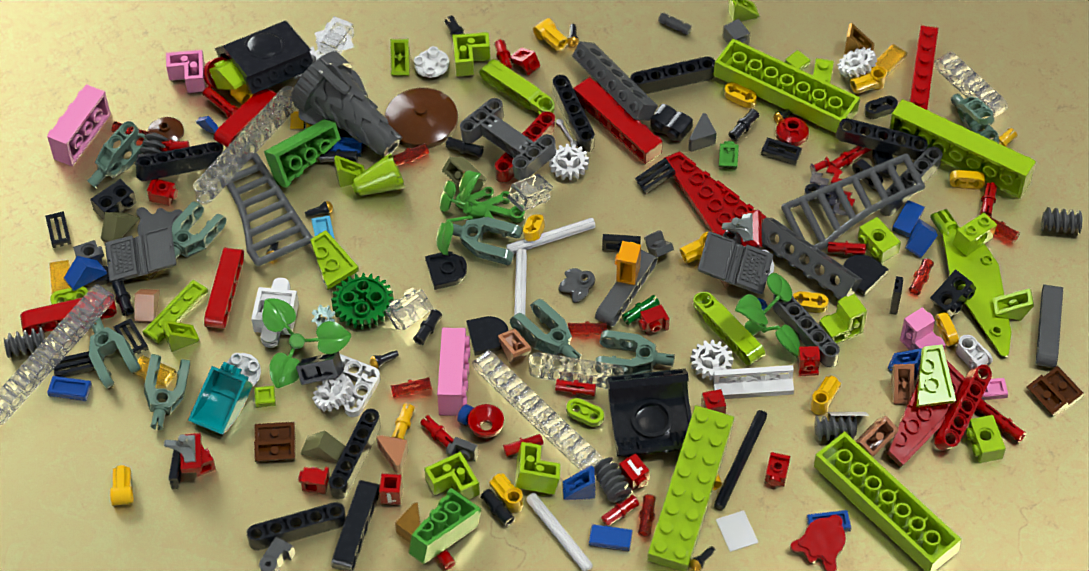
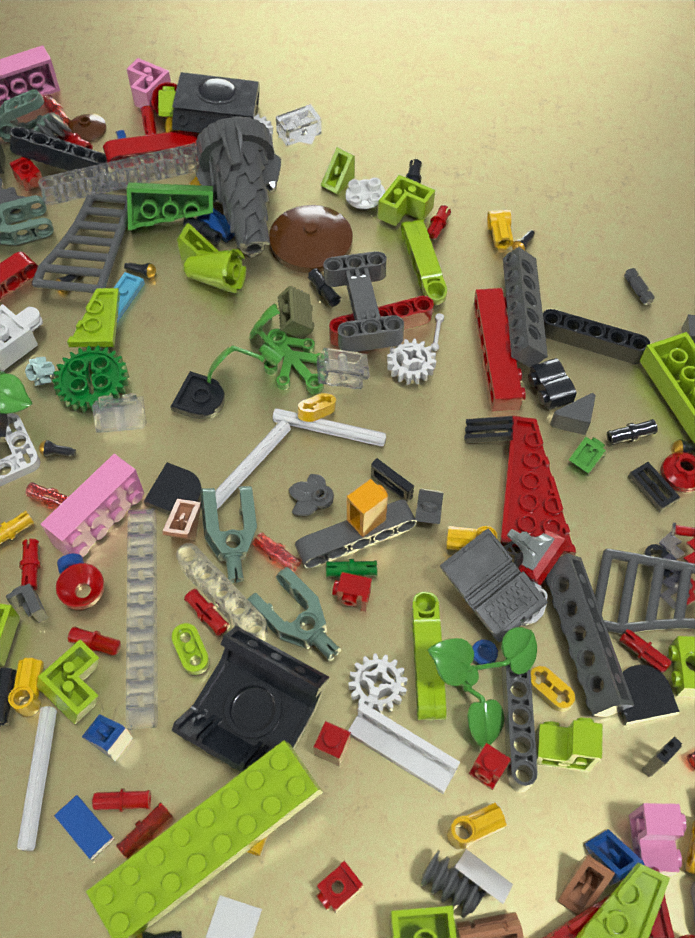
camera: 35 degrees right, 5 degrees up
clear red pin [393,143,429,166] -> none
black pin [413,309,442,345] -> none
sand green piece [453,217,523,265] -> none
red bracket [509,47,540,75] -> none
black beam [553,75,595,152] -> none
dark grey piece [594,457,632,502] -> none
red brick [619,454,650,491] -> none
black axle [714,410,767,510] -> none
yellow beam [724,82,757,108] -> none

